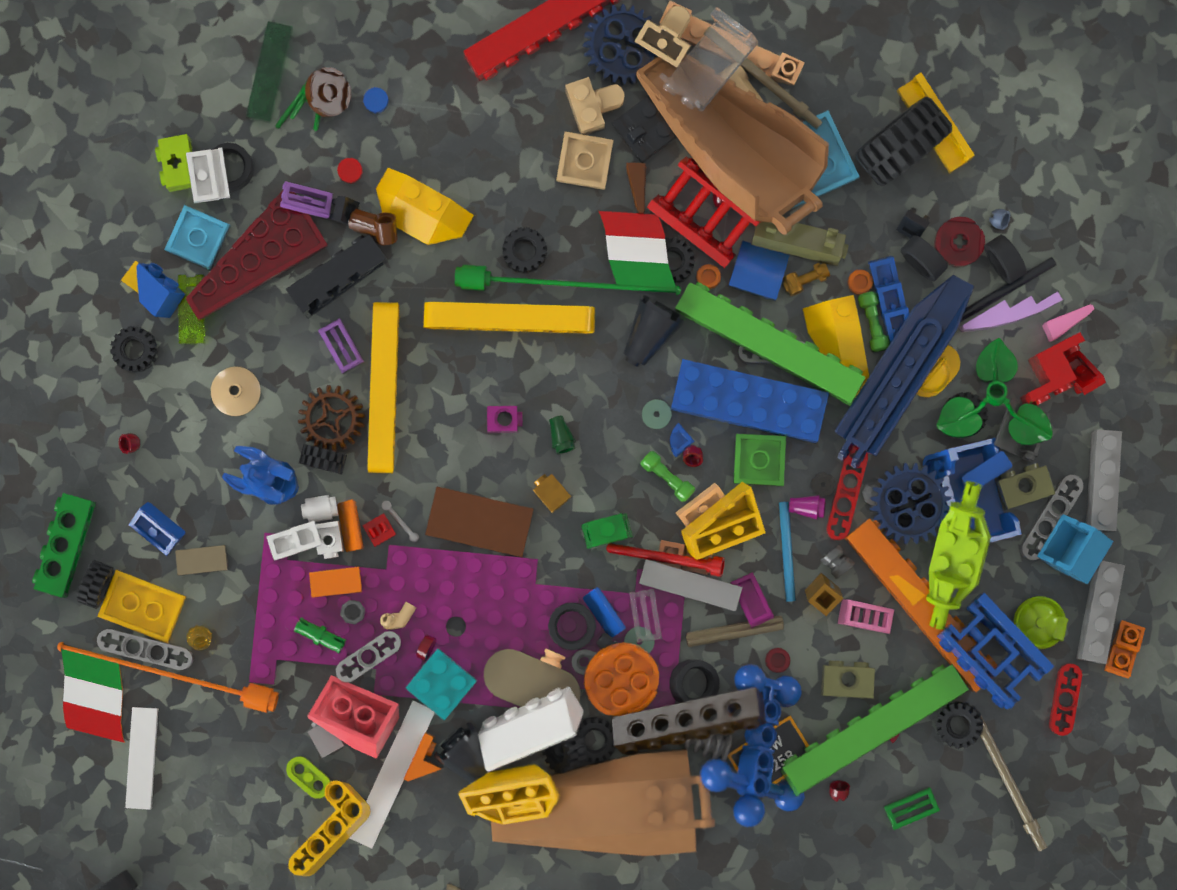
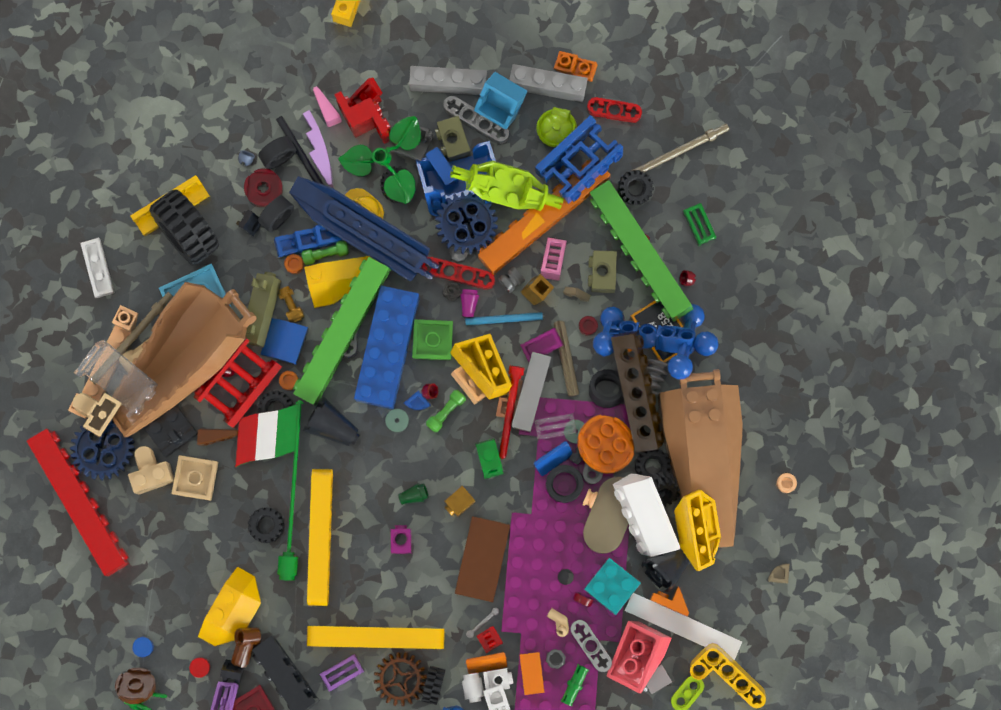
camera: 85 degrees left, 5 degrees down
none -> white tile [80,238,115,298]
none -> dark tan tile [563,287,591,302]

